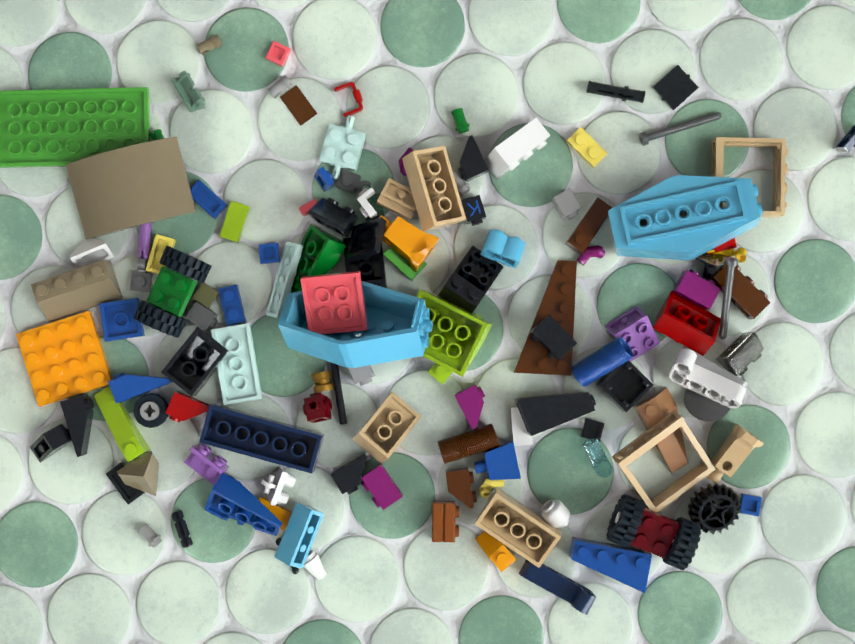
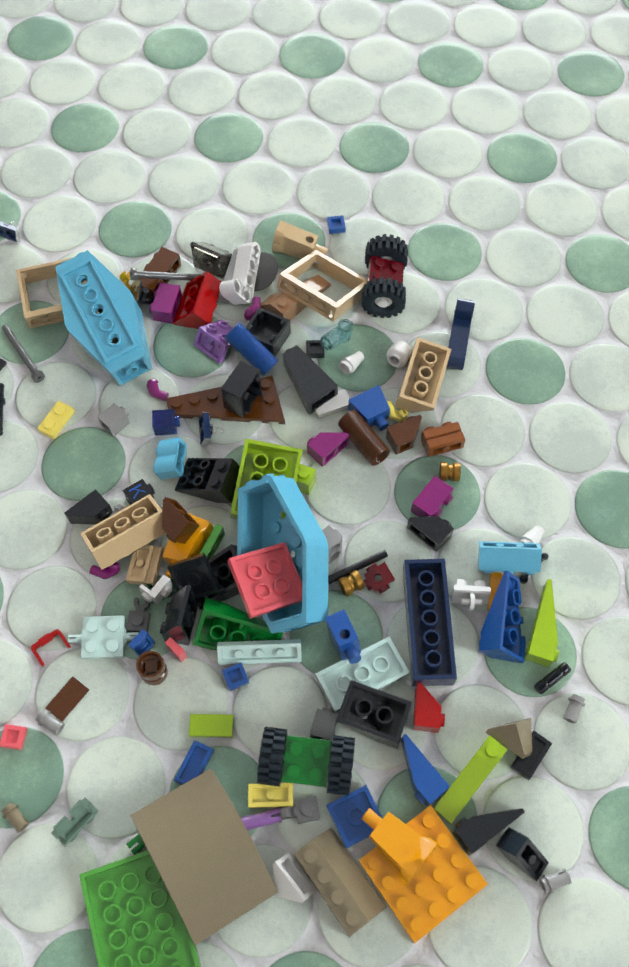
camera: 110 degrees left, 25 degrees down
black wheel [133,393,168,428] -> none
medium lavender bracket [184,443,230,485] -> none
olive tile [193,283,219,308] -> none
blue plate [218,284,246,326] -> none
tan slope [353,392,421,464] -> none
green pin [451,108,470,134] -> none
light orange slope [475,531,516,572] -> none
white wedge [484,118,550,179] -> none
reddish brown slope [565,197,612,255] -> none
blue wedge [569,537,652,593] -> none
black gear [688,482,741,535] -> none
none -> reddish brown wheel [136,651,168,686]
none -> clear blue brick [152,409,180,436]
none -> reddish brown slope [162,497,200,544]
none -> dark blue piece [199,412,225,446]
none -> magenta arm [244,296,261,321]
none -> blue torso [325,609,361,664]
none -> white cone [339,351,364,375]
none -> light orange piece [362,809,438,883]
none -> pearl gold wheel [439,462,461,482]
none -> lime slope [525,579,559,667]
none -> light grey pin [539,869,571,894]

